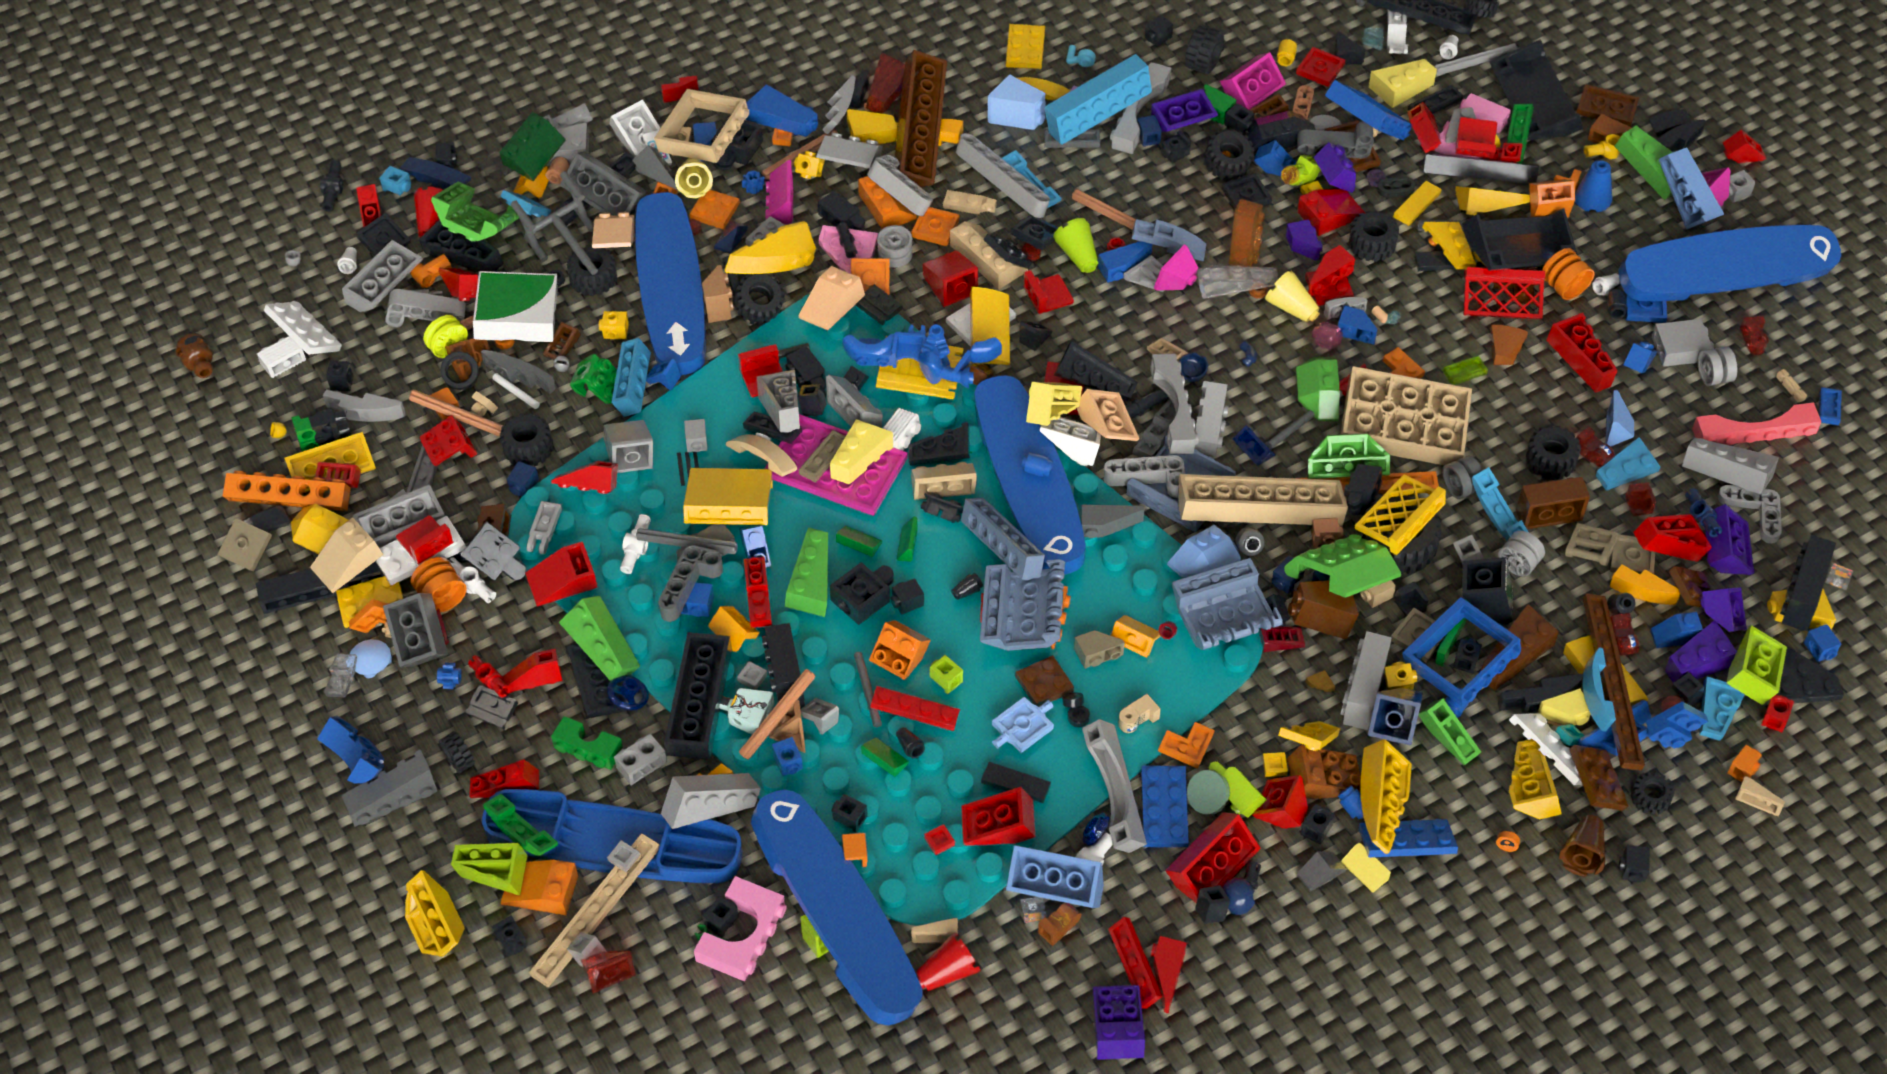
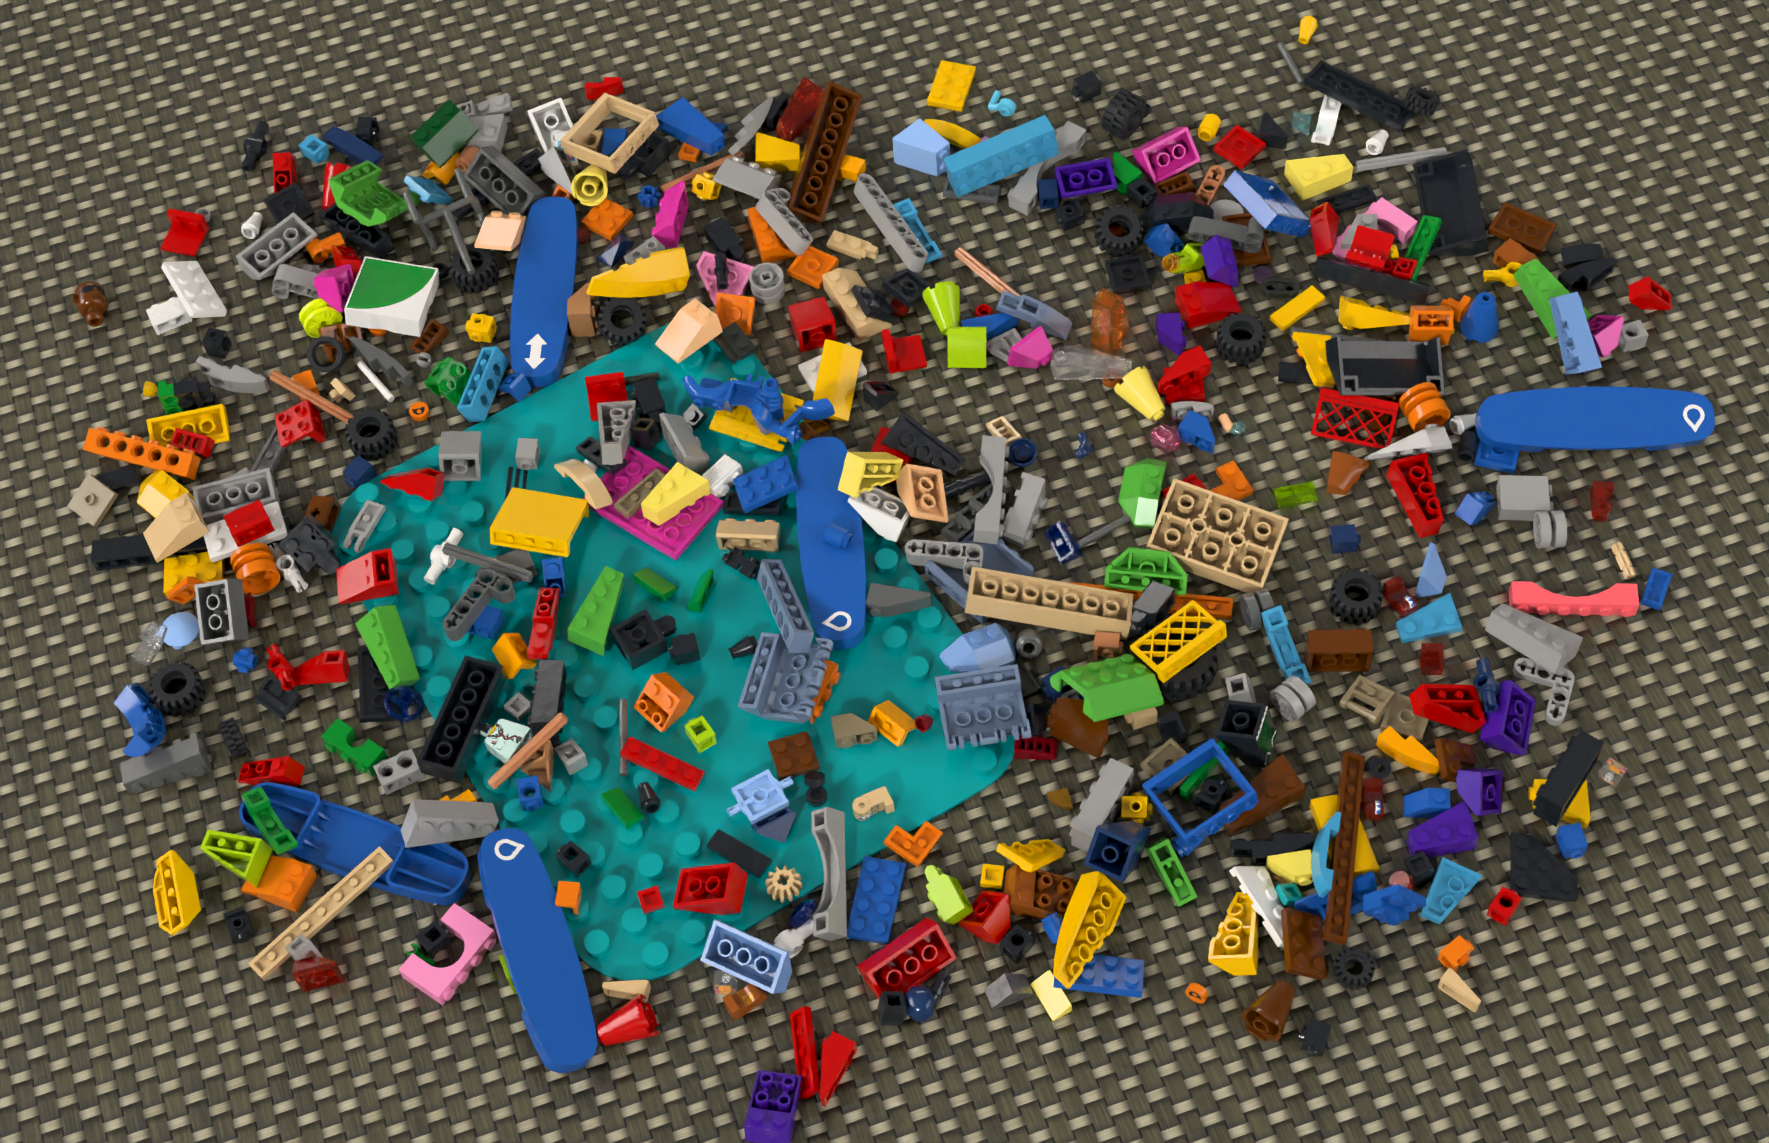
camera: 15 degrees right, 5 degrees up
light grey plate [607,840,640,872] -> none
sand green tile [1187,770,1230,814] -> none
lime slope [1726,625,1787,705] -> none
none -> black tyre [149,661,206,717]
none -> red bracket [161,208,209,257]
none -> dark pink slope [314,264,355,312]
none -> orange tile [409,402,429,421]
none -> blue plate [733,455,799,513]
none -> dark blue slope [751,807,795,843]
none -> tan gear [765,865,802,903]
none -> lime slope [948,327,987,368]
none -> dark blue brick [1329,524,1361,554]
none -> light grey wedge [1364,424,1452,461]

